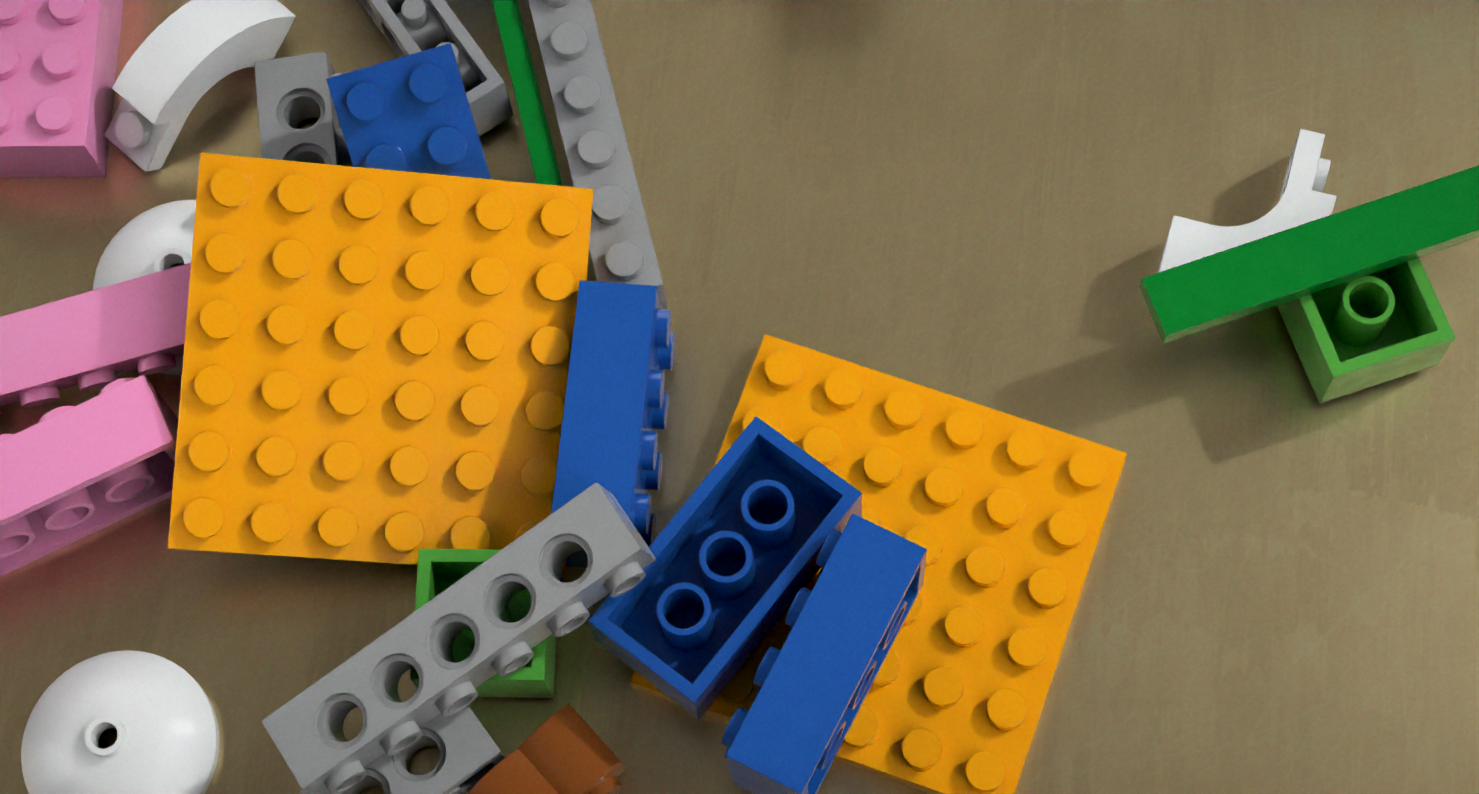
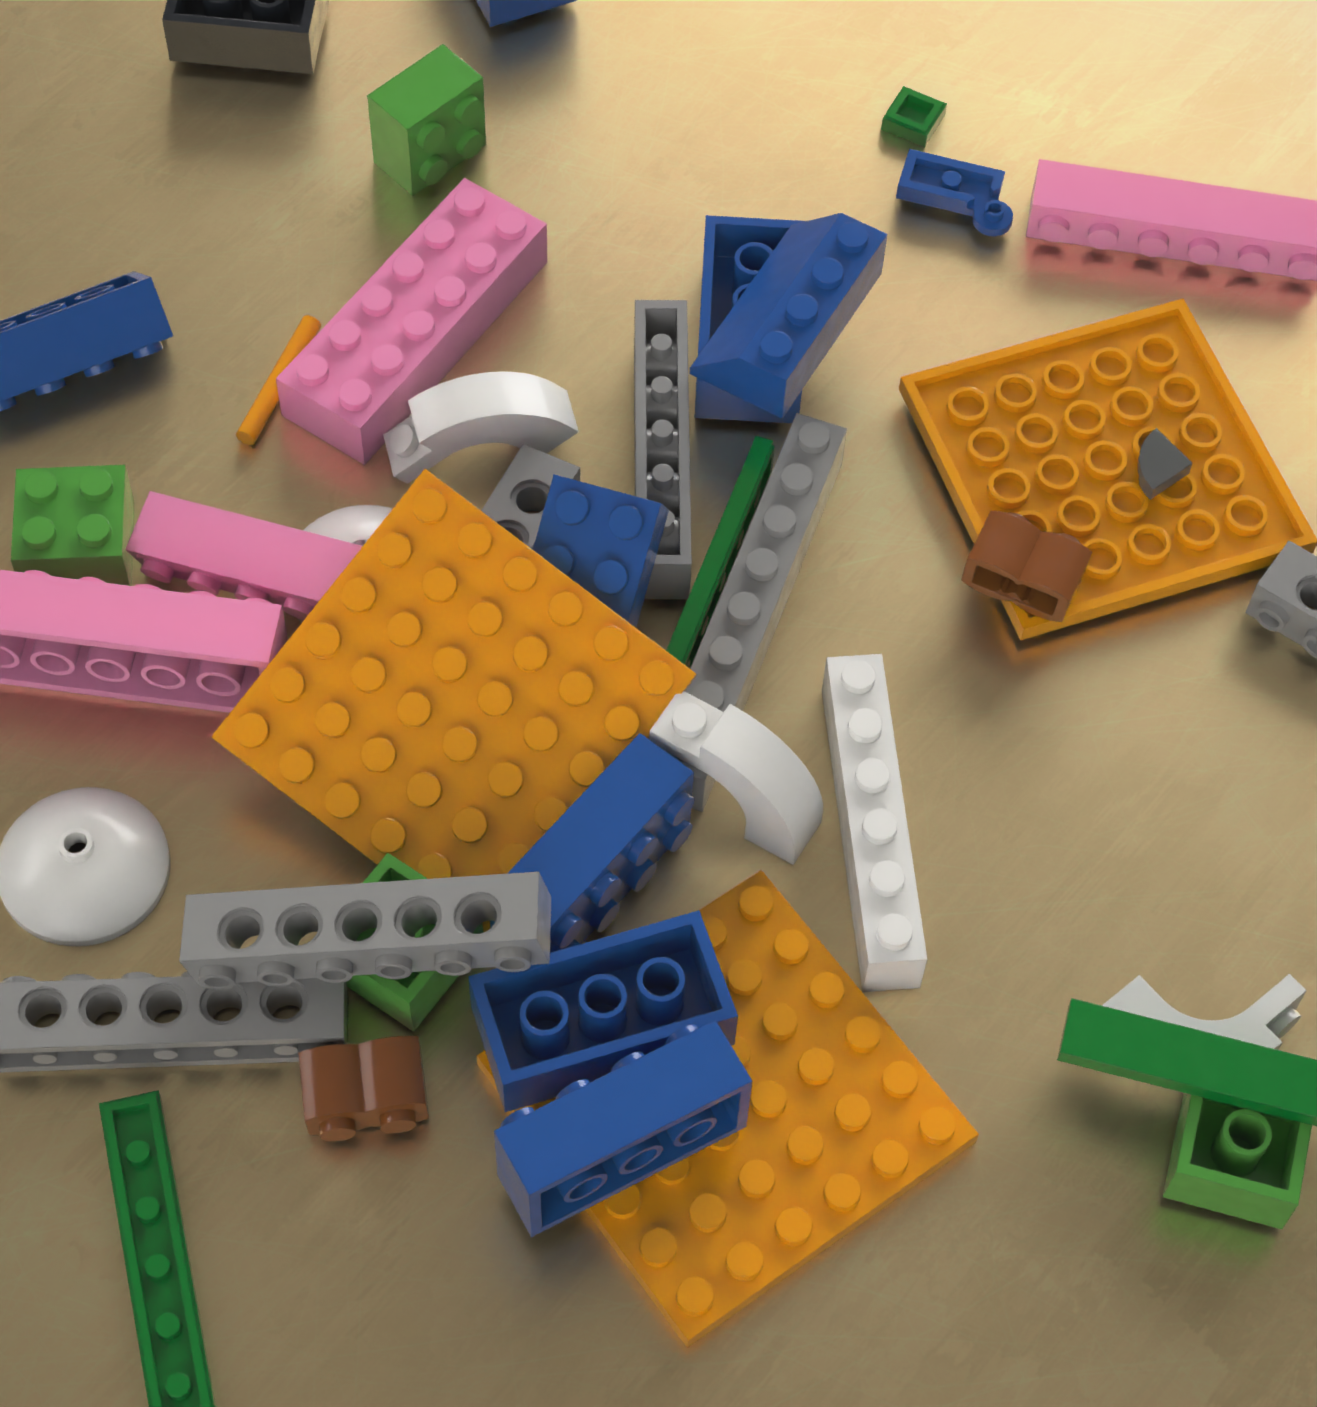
camera: 25 degrees right, 10 degrees down
none -> white arch [649,691,823,865]
none -> white brick [822,654,927,992]

